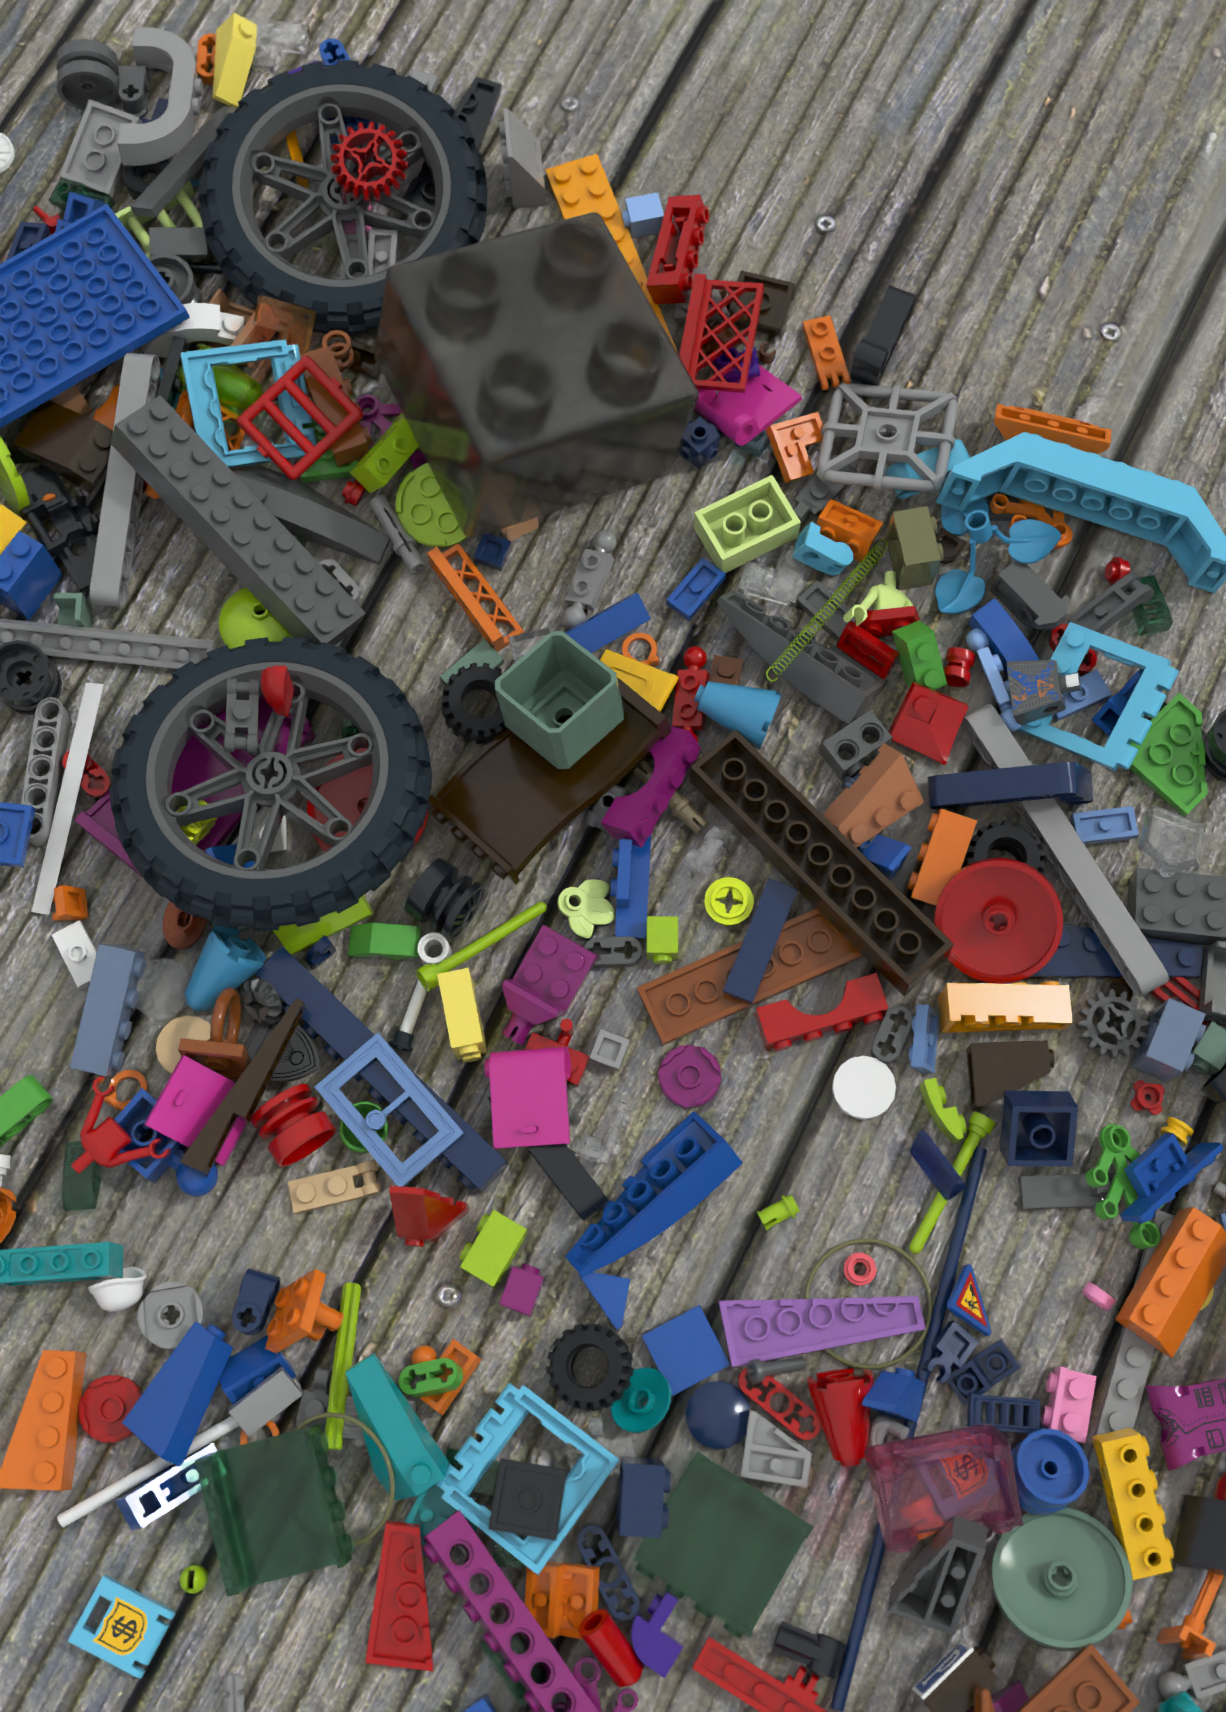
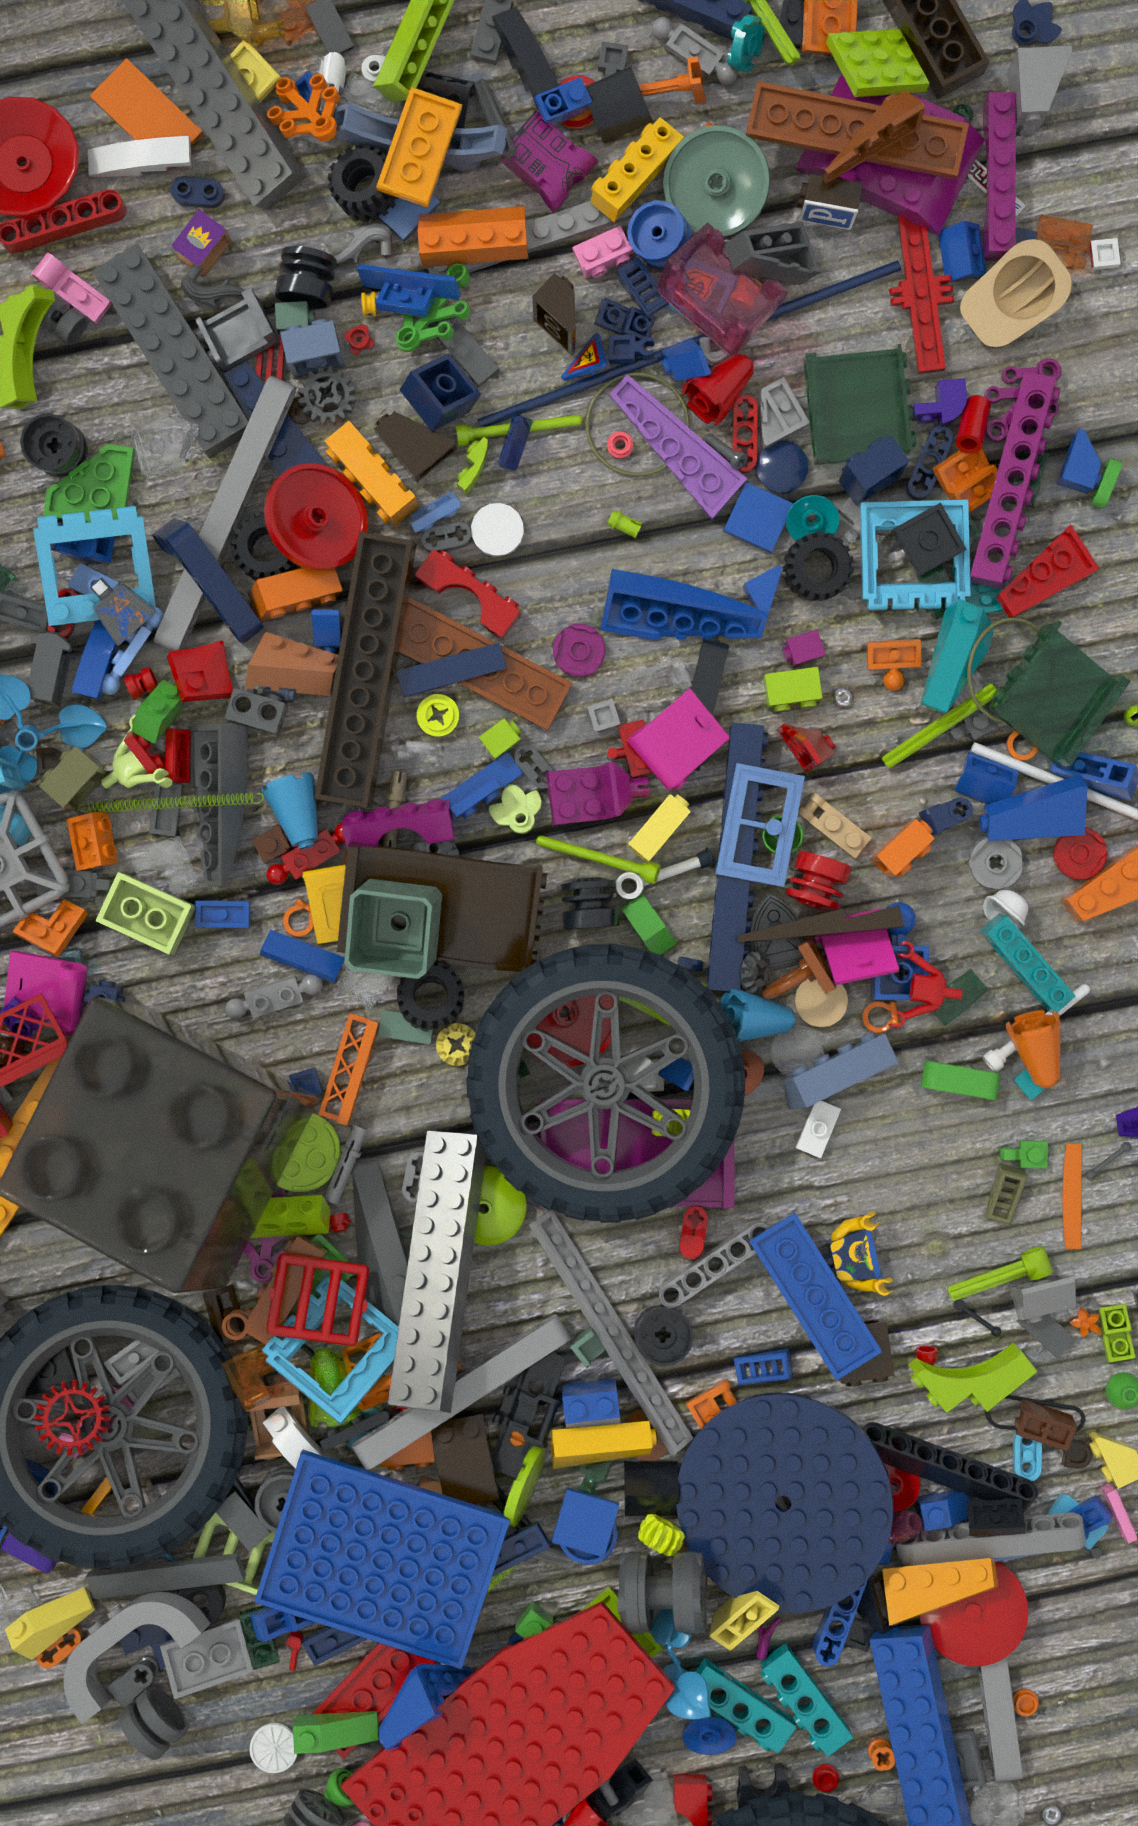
camera: 130 degrees left, 15 degrees up
white sticker [31,683,104,915] -> none
orange tile [52,885,89,922] -> none
dark grey plate [225,678,259,753] -> none
light grey tile [228,1367,303,1437] -> none
red brick [261,665,294,717] -> none
orange plate [265,1269,344,1353] -> none
bright green beam [398,1358,463,1398] -> none
black piece [772,1621,846,1679] -> none
medium azure leg [792,522,853,576] -> none
medium blue plate [1070,806,1139,845] -> none
bright pink tile [1082,1281,1116,1311] -> none
none -> light yellow gear [436,1023,476,1066]
none -> dark brown slope [532,273,576,356]
none -> orange brick [869,819,935,878]

